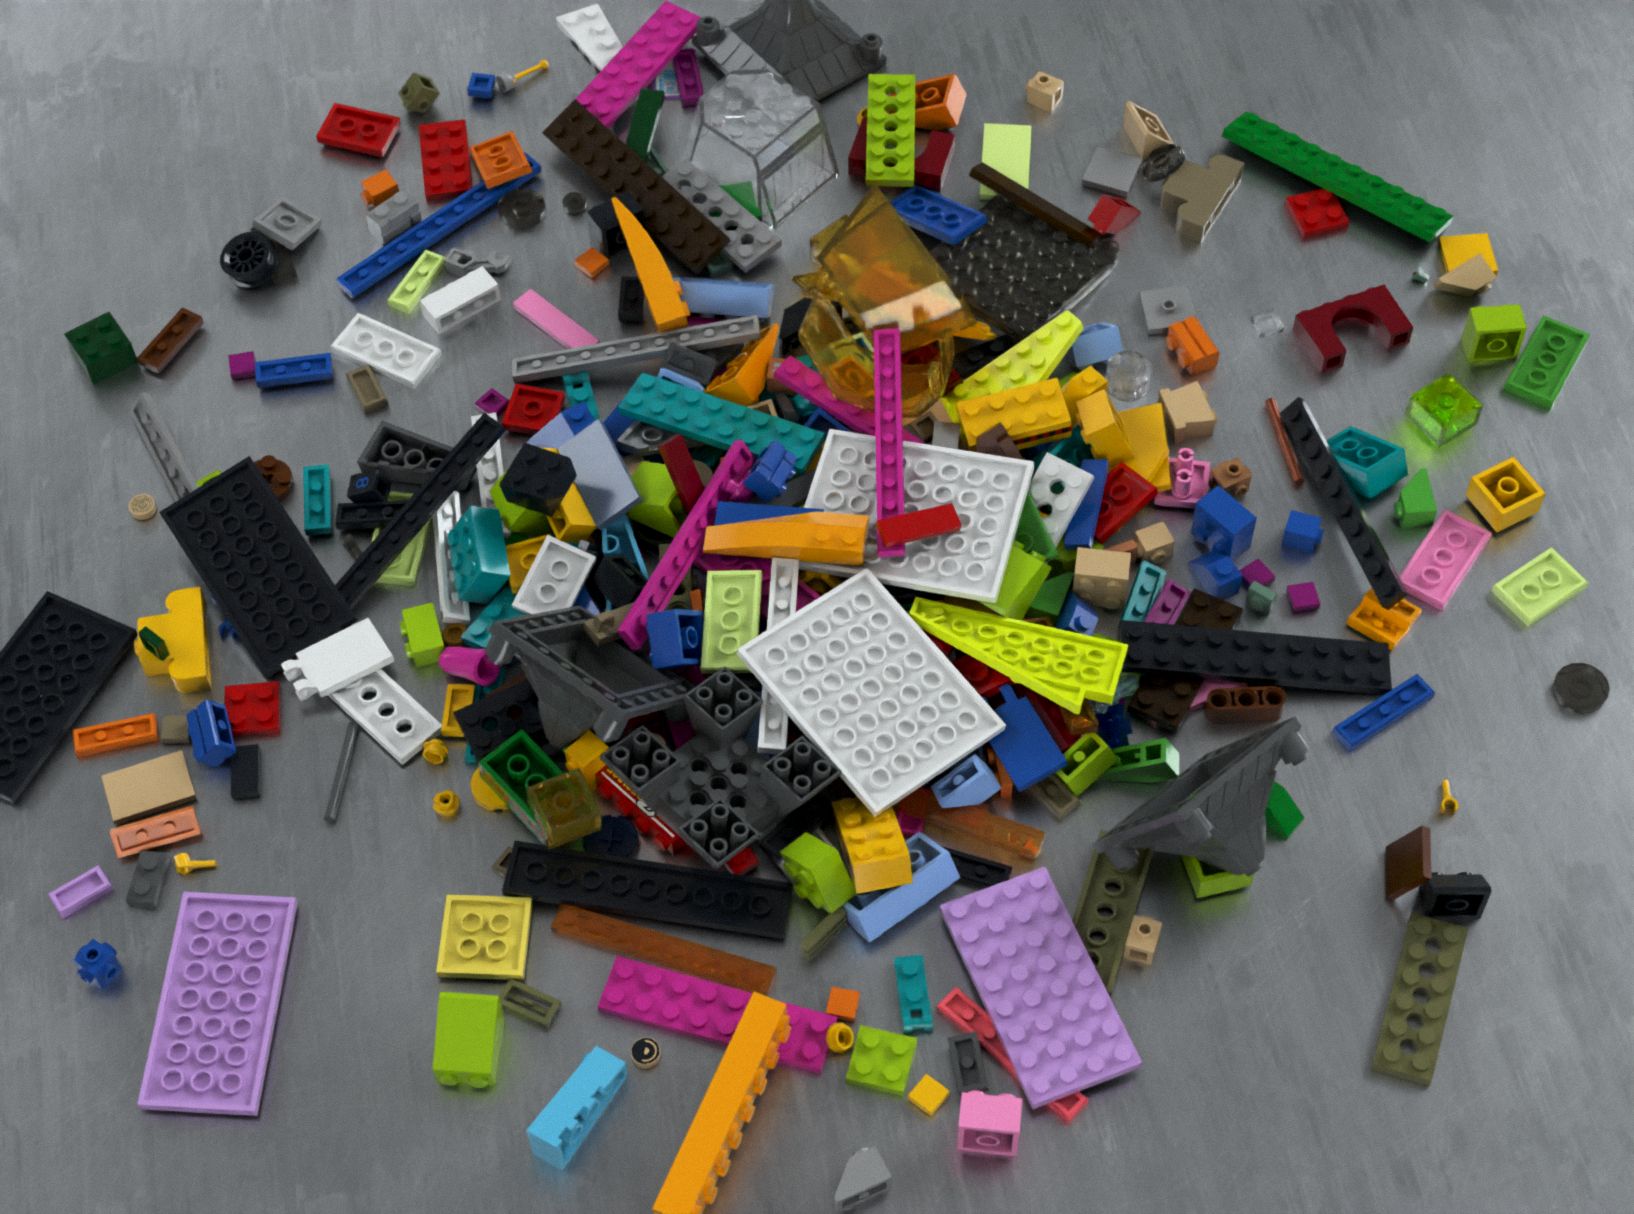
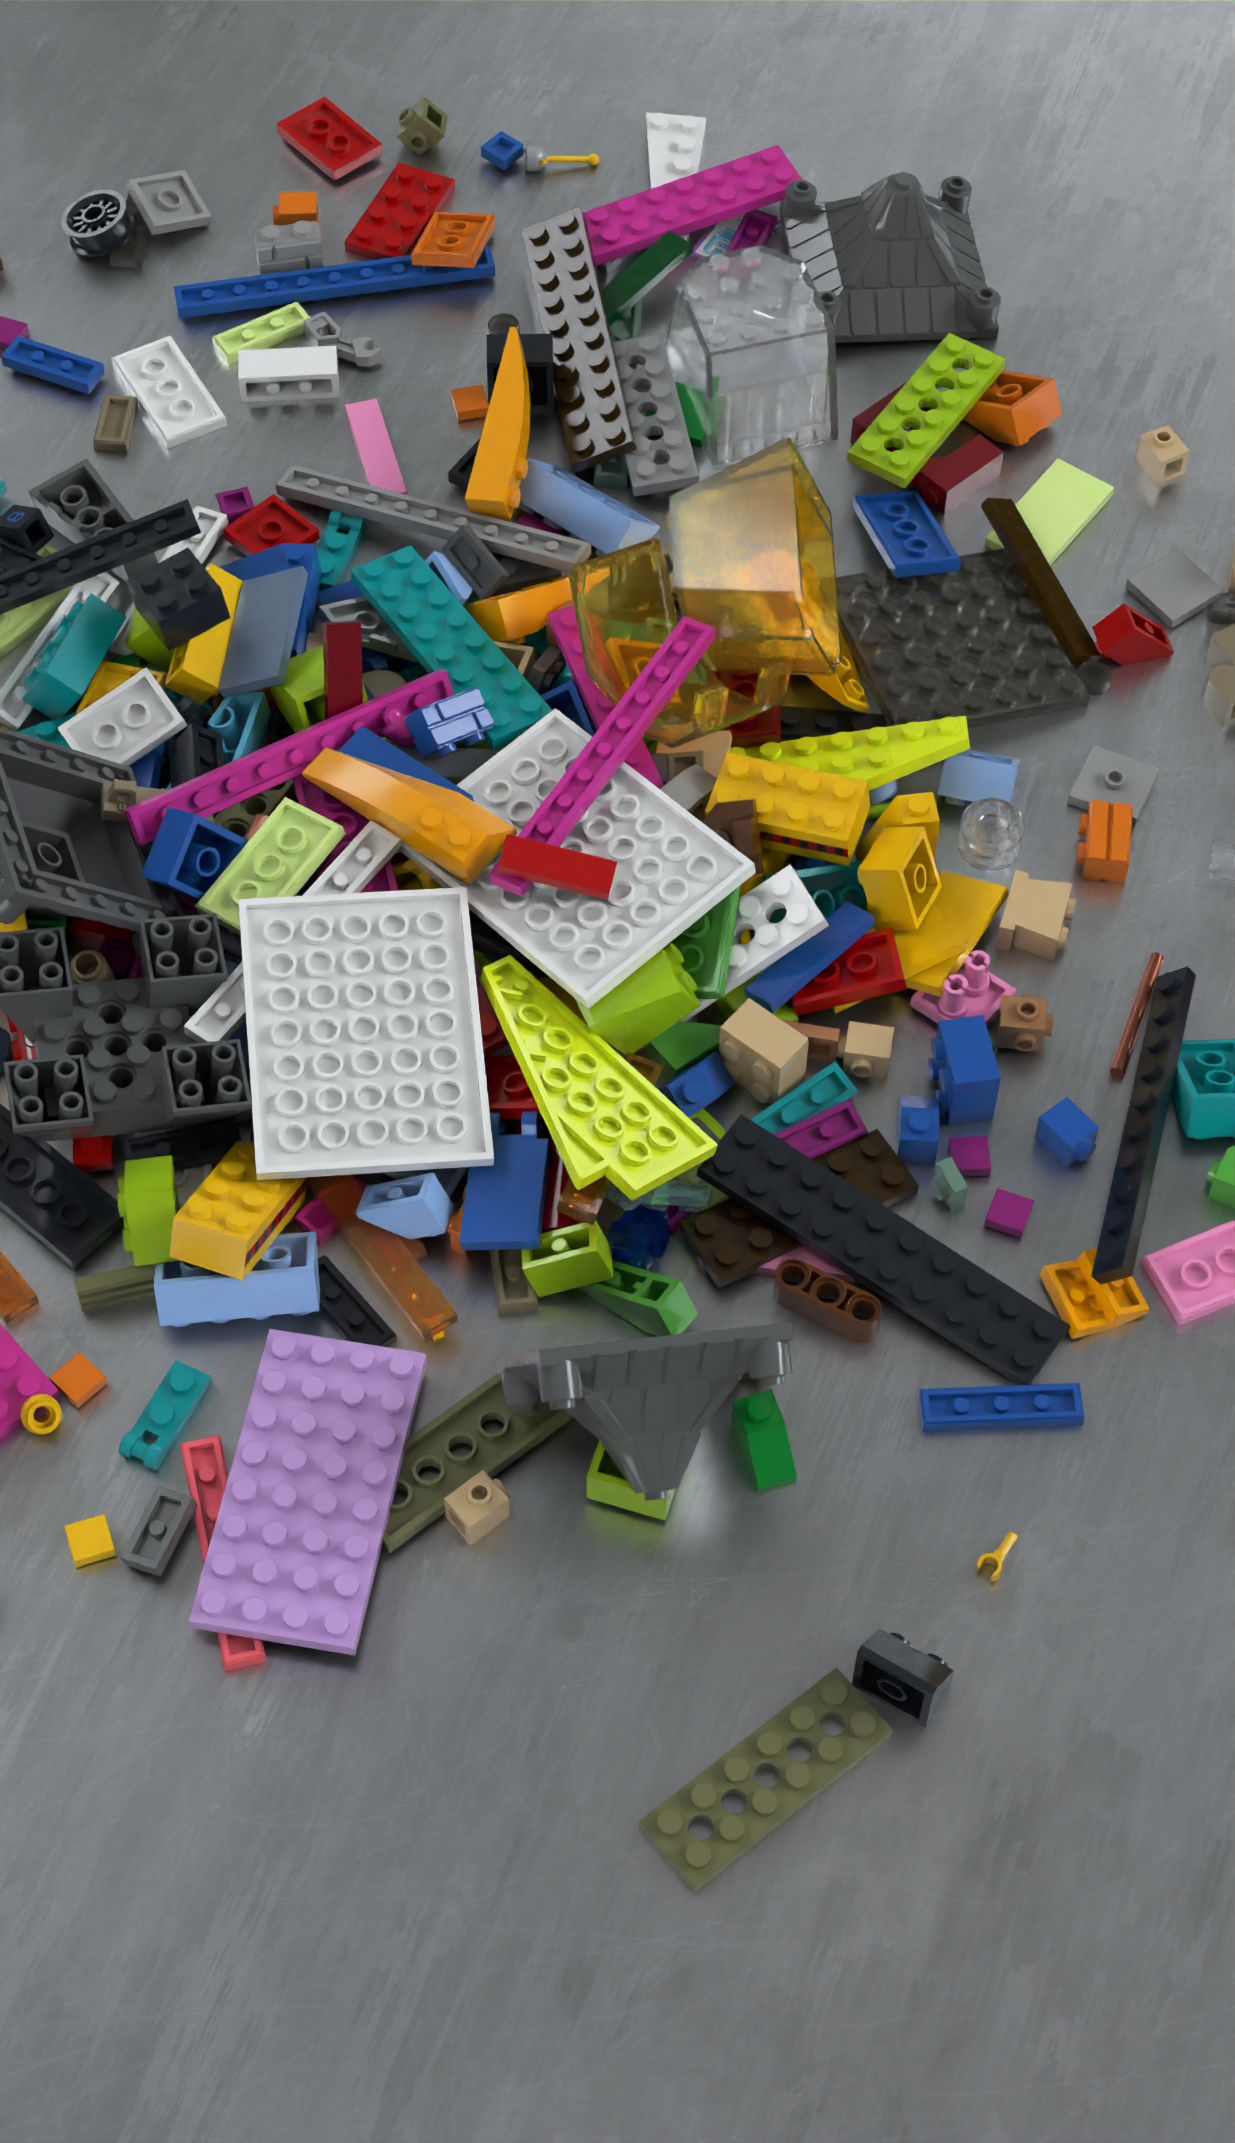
camera: 30 degrees right, 0 degrees up
clear smoke tile [498,188,546,230] -> none
lime plate [846,1025,917,1096] -> none
bright pink brick [957,1090,1022,1156] -> none
reddish brown tile [1386,825,1431,900] -> none

